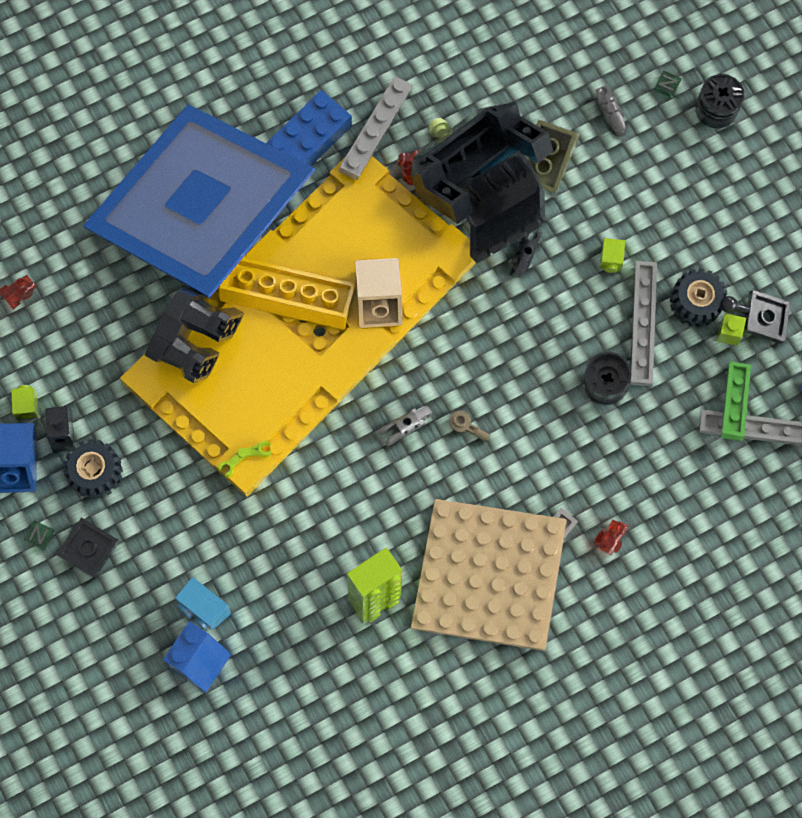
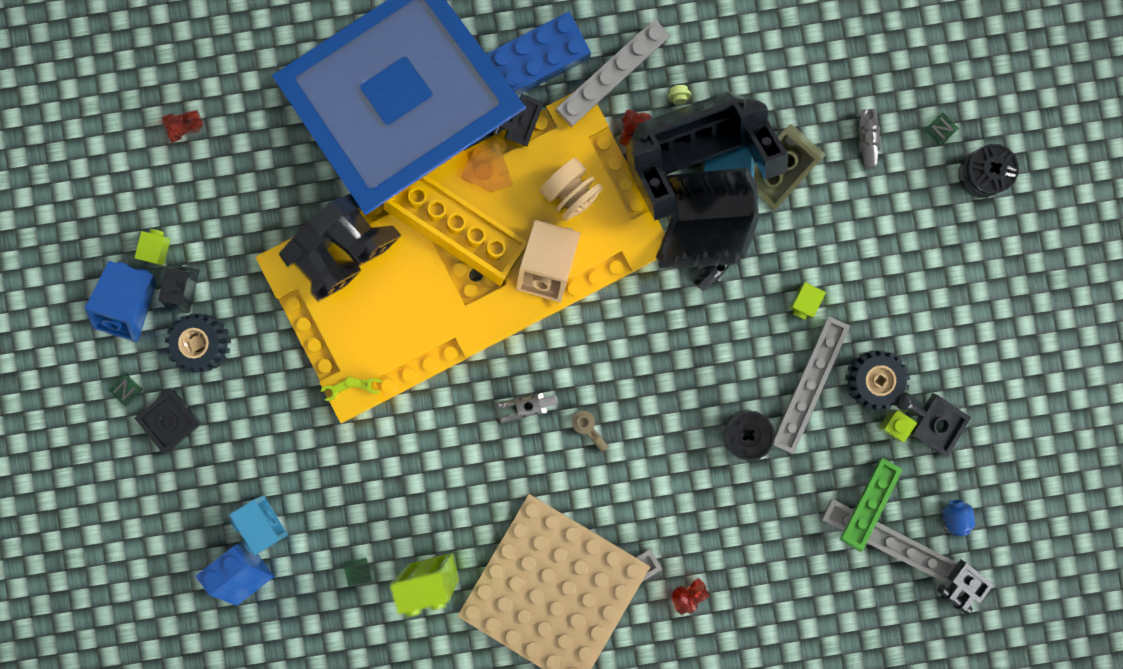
camera: 20 degrees right, 15 degrees up
none -> clear green tile [343,557,372,586]
none -> clear yellow plate [461,140,513,193]
none -> black plate [491,91,544,147]
none -> tan wheel [539,158,603,221]

